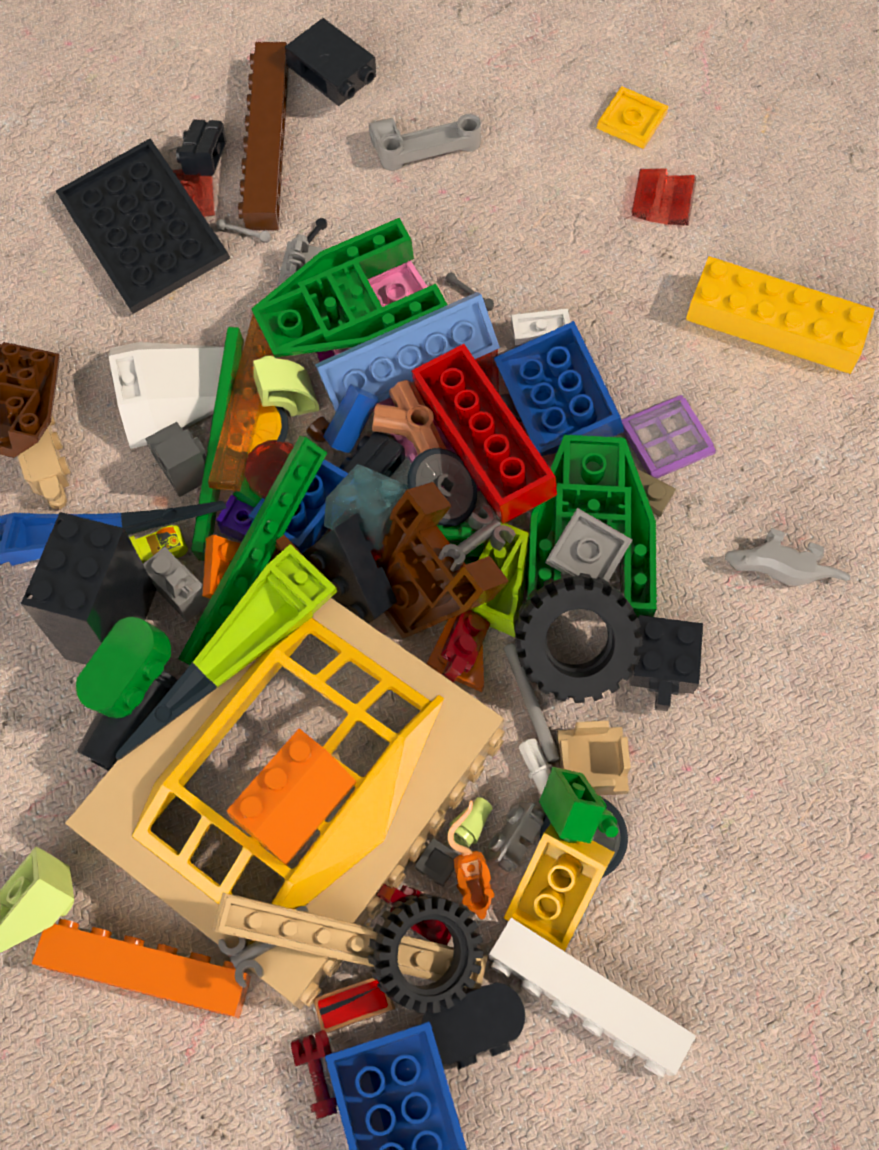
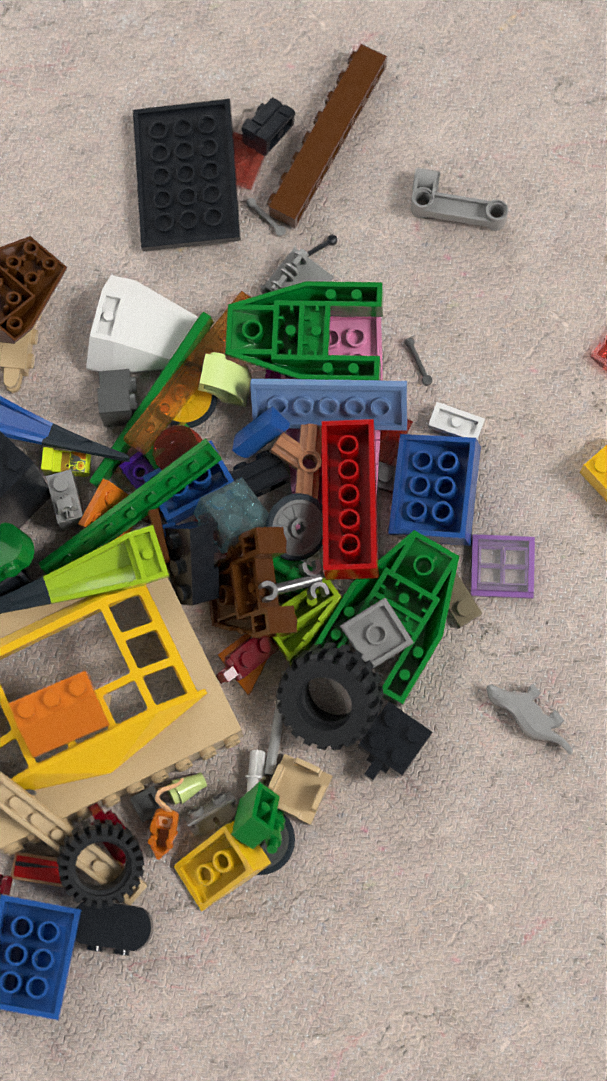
camera: 30 degrees right, 10 degrees up
black piece [285,18,377,106] -> none
reddish brown hinge [306,416,330,443] -> none
white brick [488,918,696,1078] -> none

